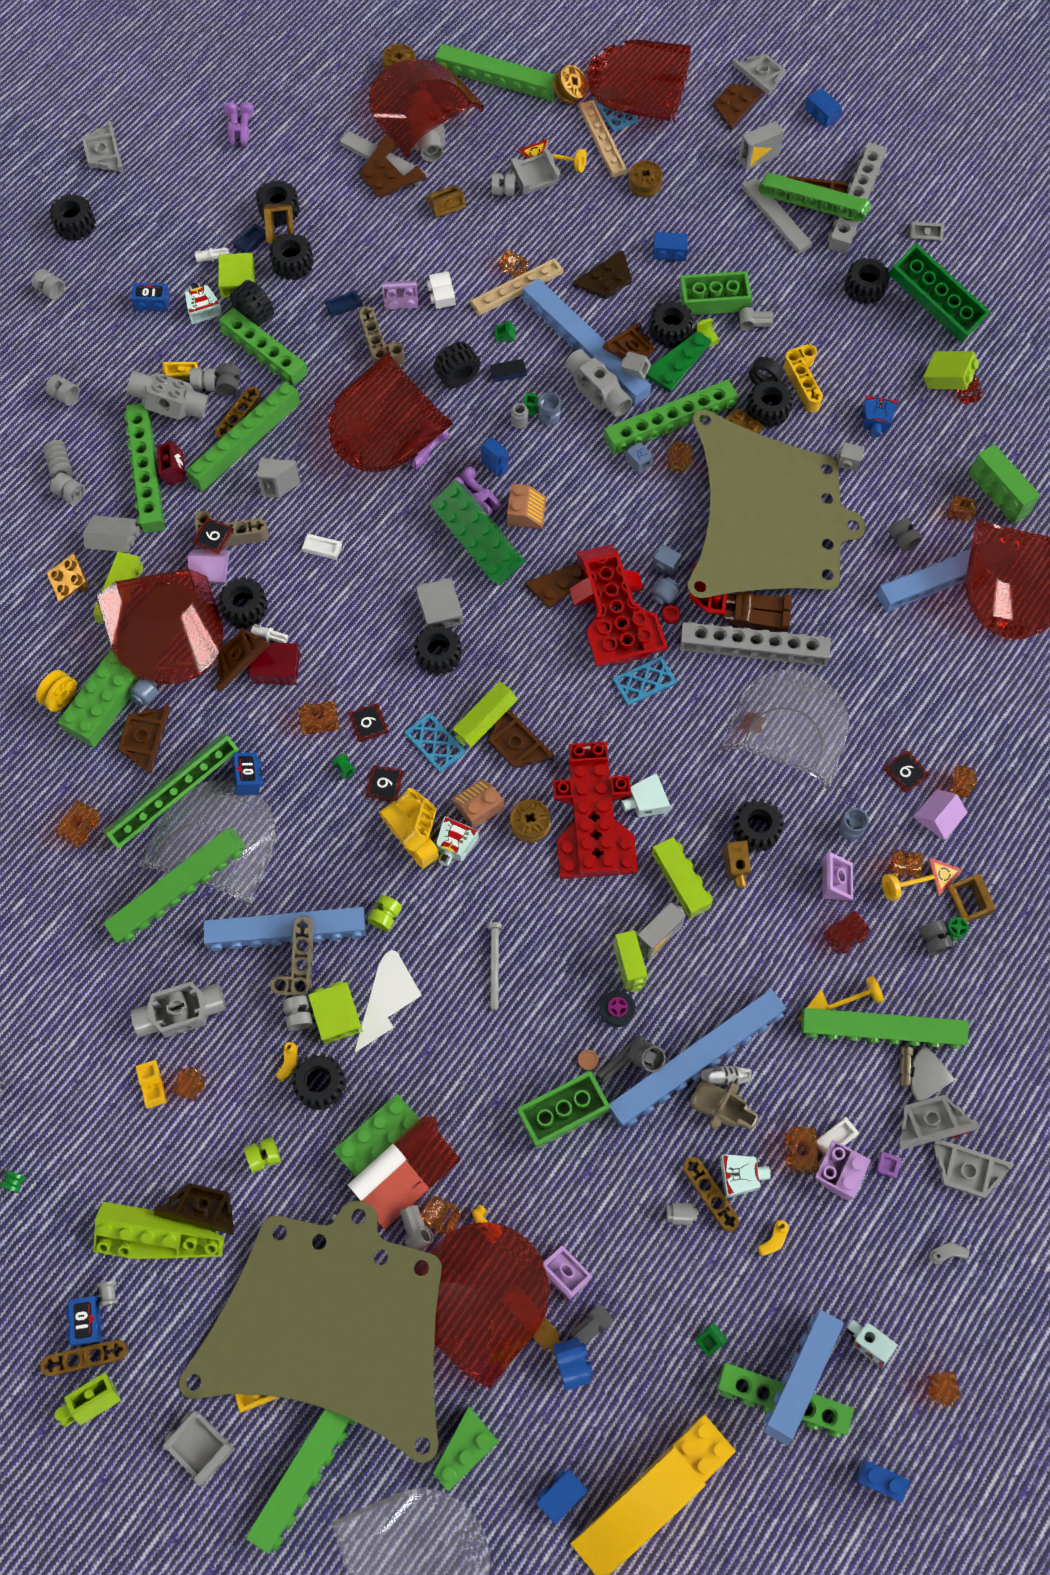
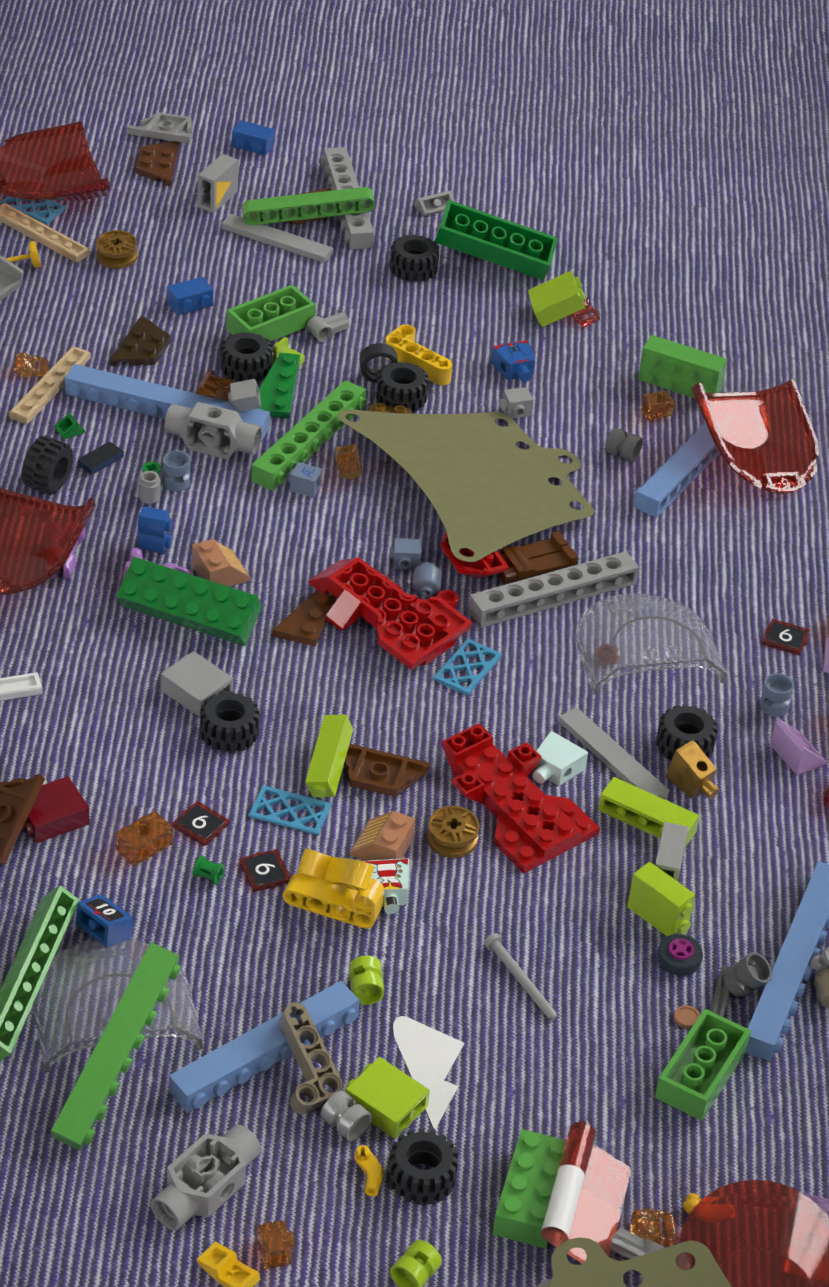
camera: 35 degrees left, 25 degrees down
none -> light grey tile [558,707,669,799]

